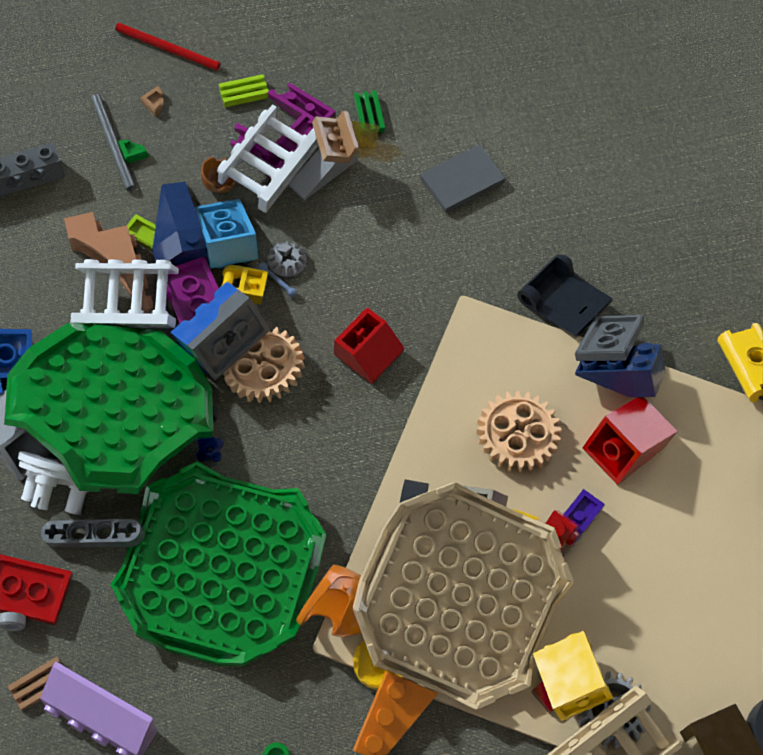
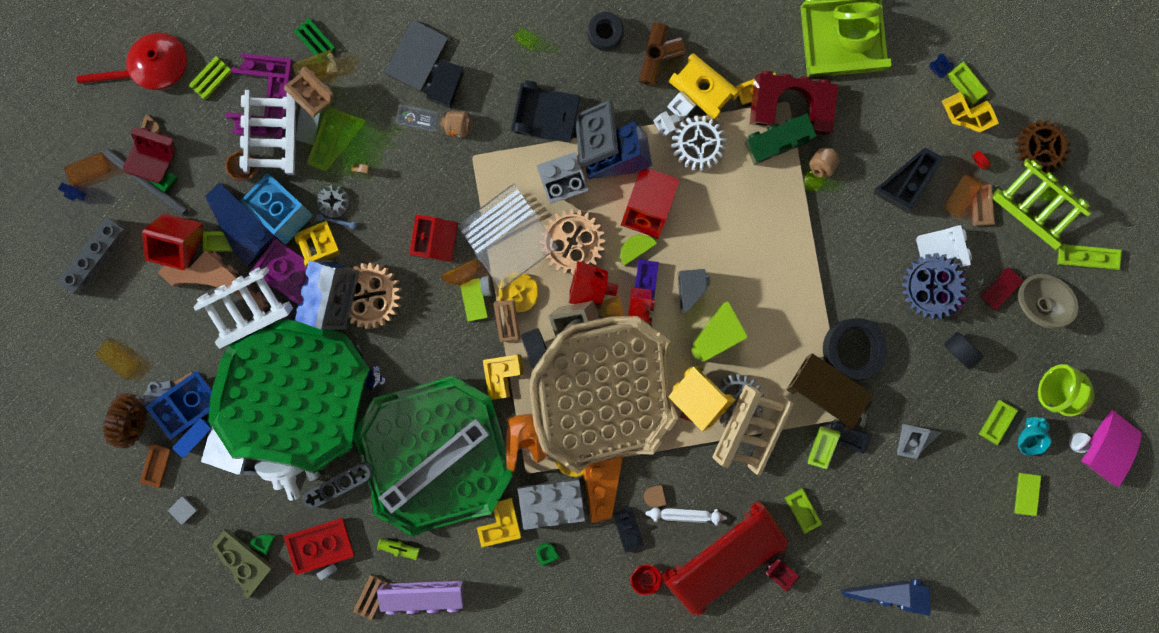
camera: 25 degrees left, 25 degrees up
none -> clear blue plate [58,182,87,201]
none -> clear orange tile [64,152,111,187]
none -> dark red bracket [123,127,177,183]
none -> red dish [126,33,188,90]
none -> red slope [142,213,203,271]
none -> clear neon green wedge [307,107,366,173]
none -> medium nougat tile [350,164,371,176]
none -> lime pin [377,537,420,561]
none -> light grey arch [378,418,490,514]
none -> clear tile [395,104,439,133]
none -> black brick [425,59,464,109]
none -> clear orange tile [440,258,479,286]
none -> medium nougat head [441,110,472,138]
none -> clear piece [458,183,558,290]
none -> lime tile [460,278,488,322]
none -> yellow plate [477,498,521,548]
none -> light grey tile [480,276,493,297]
none -> yellow plate [483,354,524,400]
none -> medium nougat tile [494,299,521,342]
none -> yellow tile [499,273,539,313]
none -> clear neon green slope [514,28,538,50]
none -> light grey piece [518,477,585,530]
none -> light grey slope [536,152,589,204]
none -> red torso [569,261,618,305]
none -> black tyre [587,12,624,51]
none -> lime tile [621,235,657,266]
none -> reddish brown piece [639,22,686,86]
none -> white tile [653,111,680,138]
none -> white tile [667,91,696,121]
none -> white gear [671,116,726,171]
none -> dark grey slope [677,269,710,313]
none -> lime slope [690,301,748,361]

